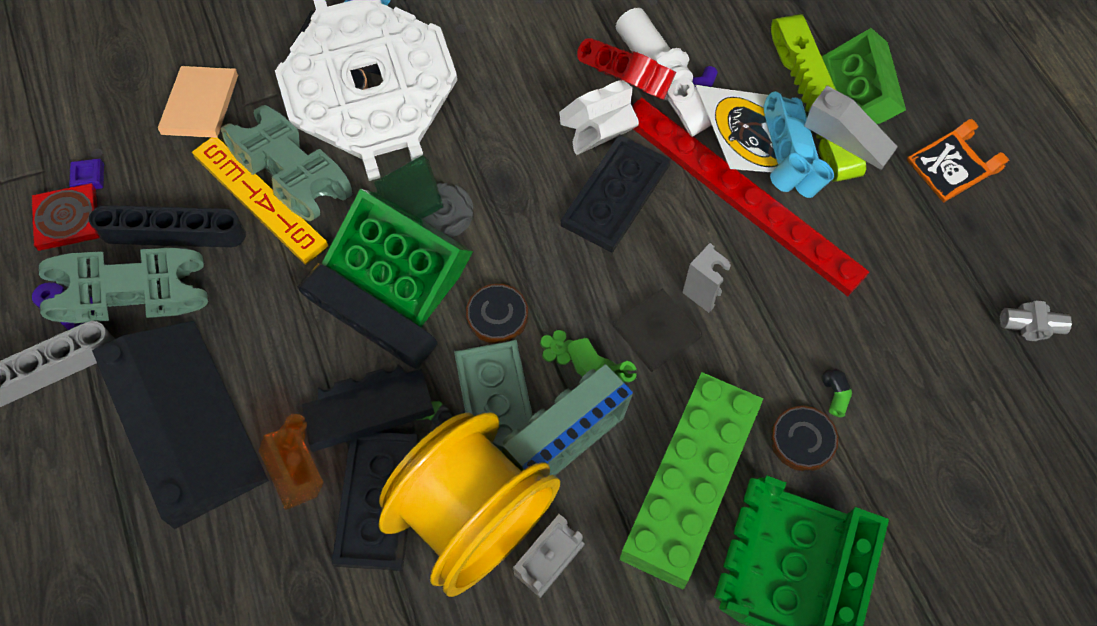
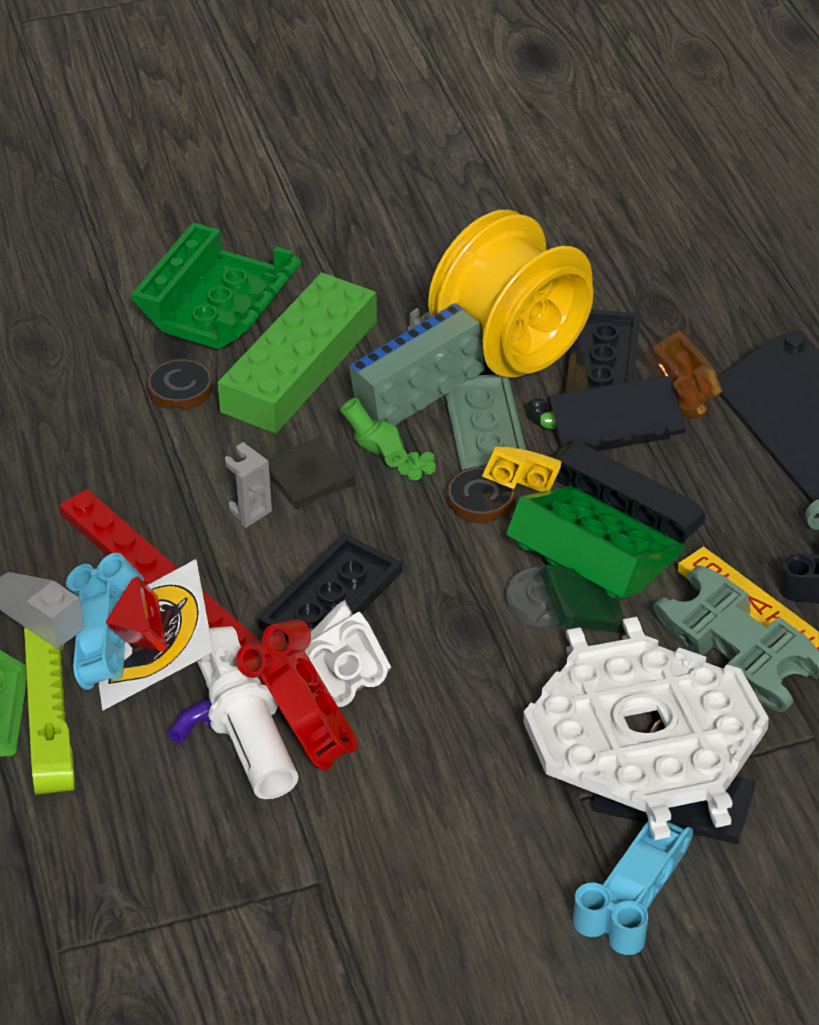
camera: 175 degrees left, 20 degrees down
arm [822,369,852,417] -> none
none -> red slope [105,576,167,652]
none -> yellow slope [482,446,562,492]

